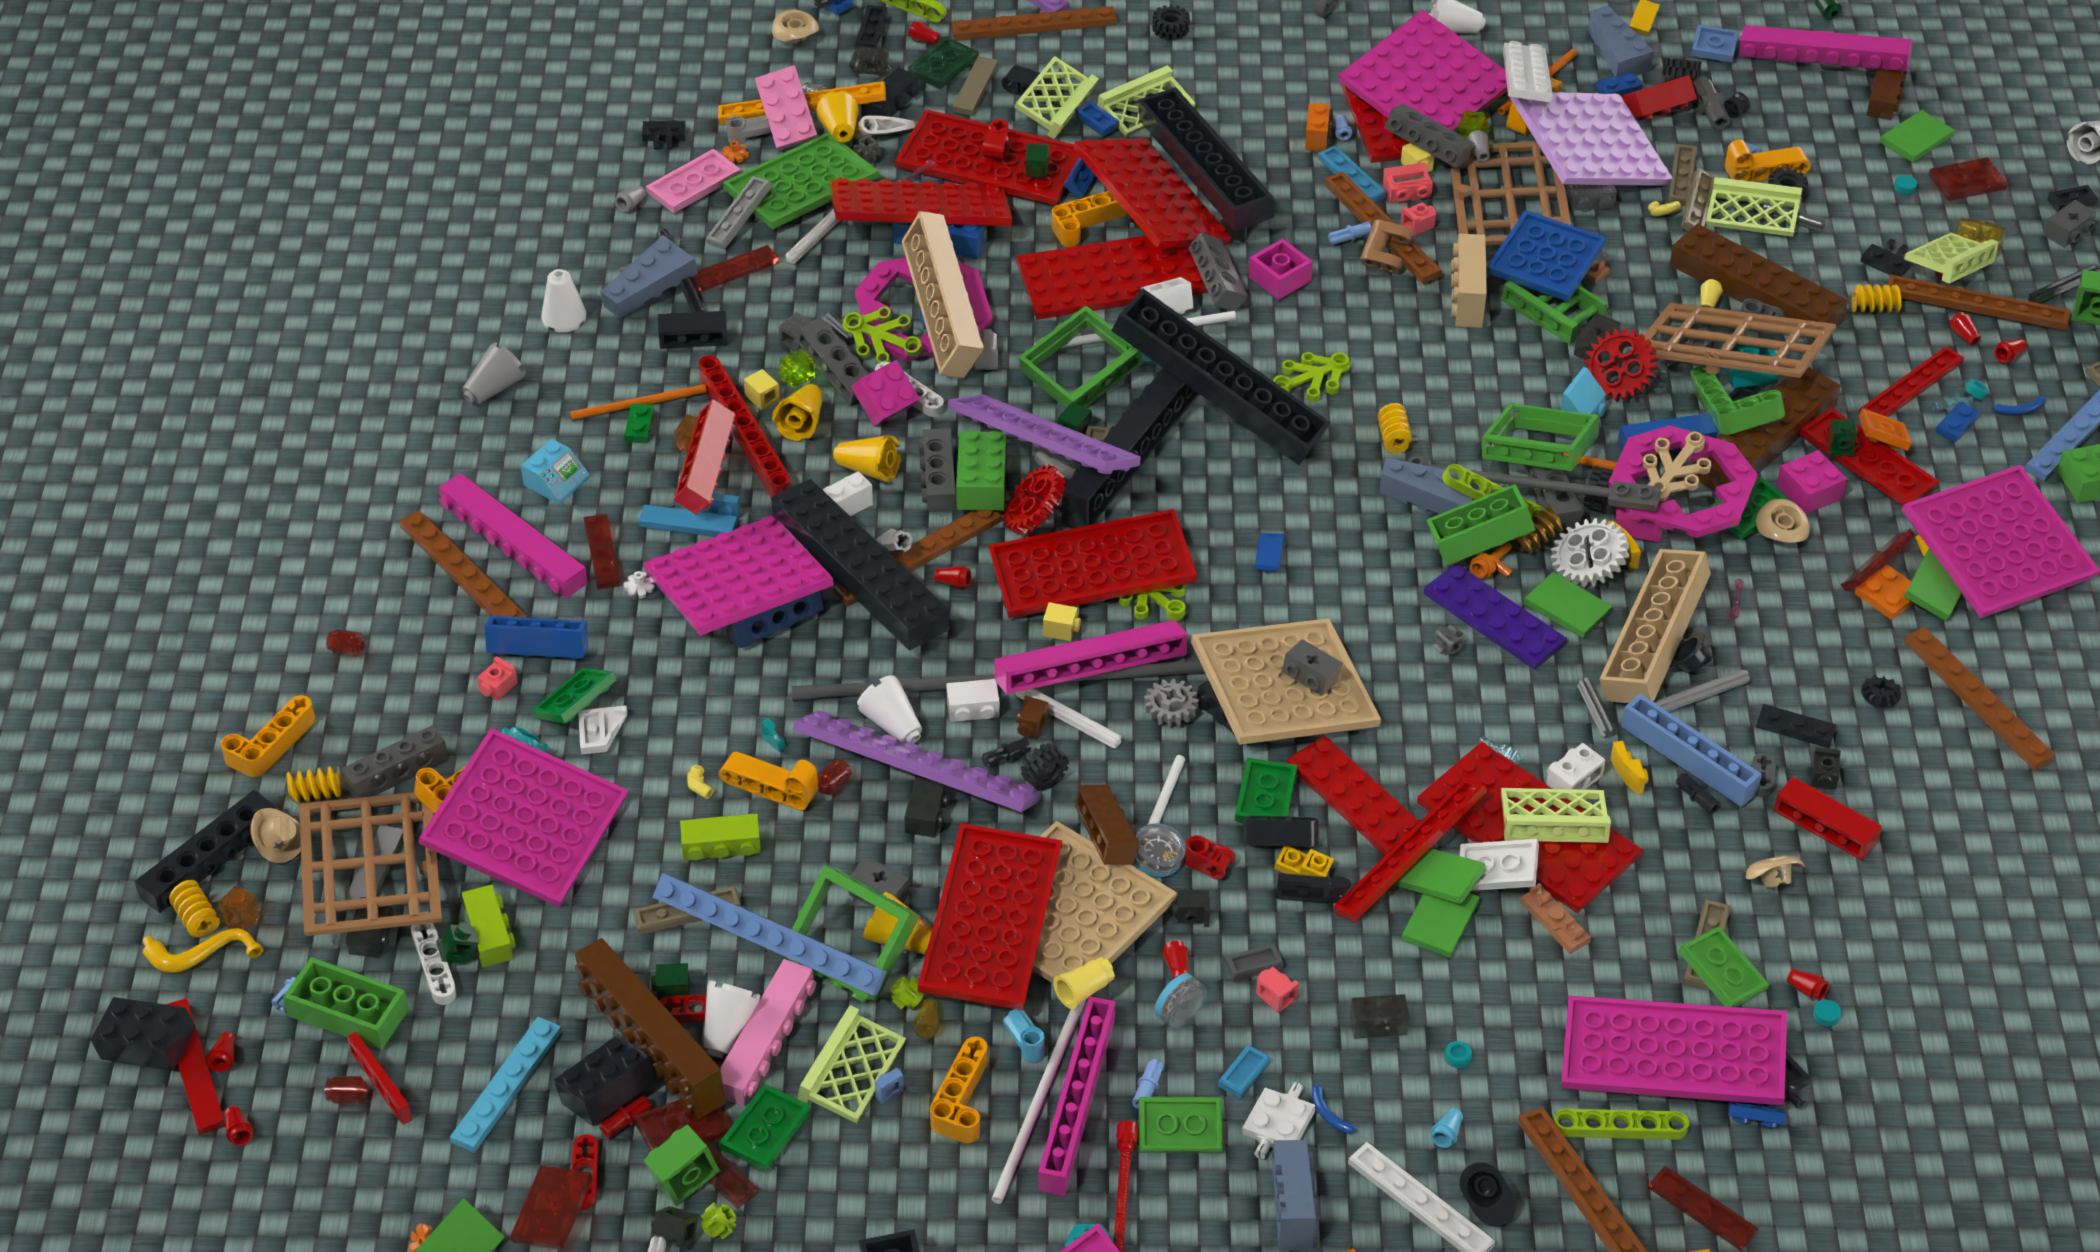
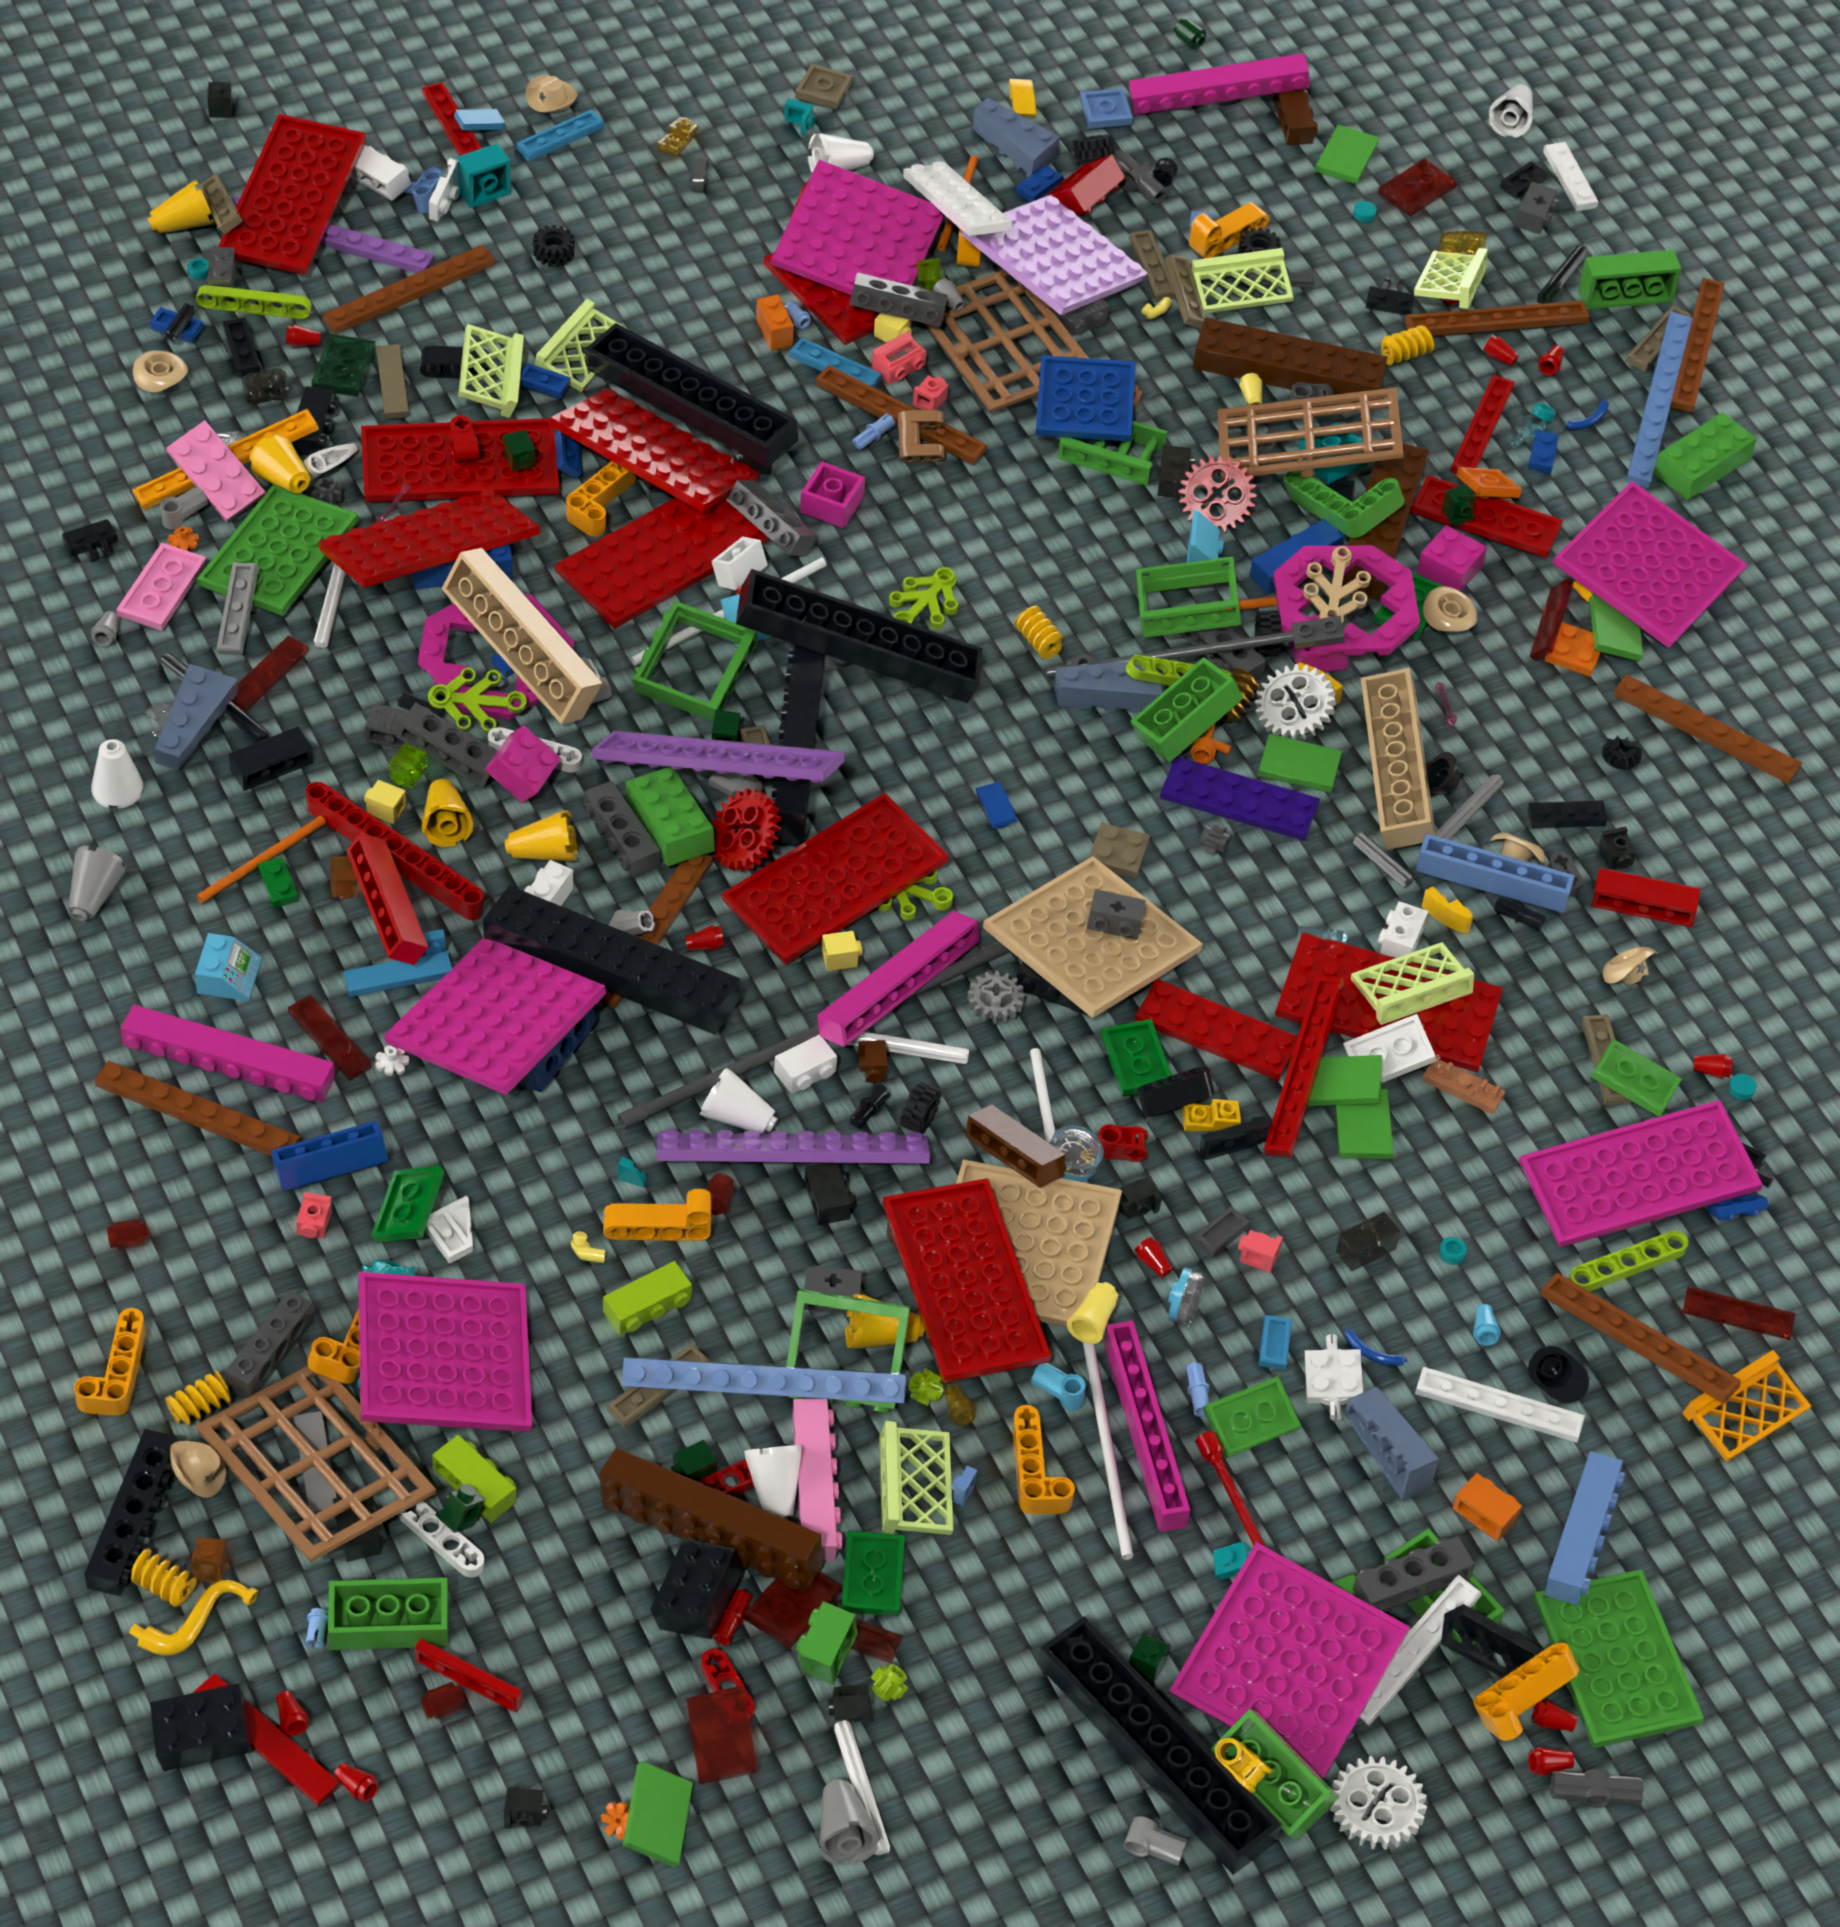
camera: 30 degrees left, 5 degrees up
medium azure plate [450,1017,562,1153] -> none
tan brick [1451,234,1486,328] -> none
none -> pearl dark grey brick [504,1787,549,1829]
none -> dark tan plate [1089,822,1150,879]
none -> tan hat [1490,832,1545,863]

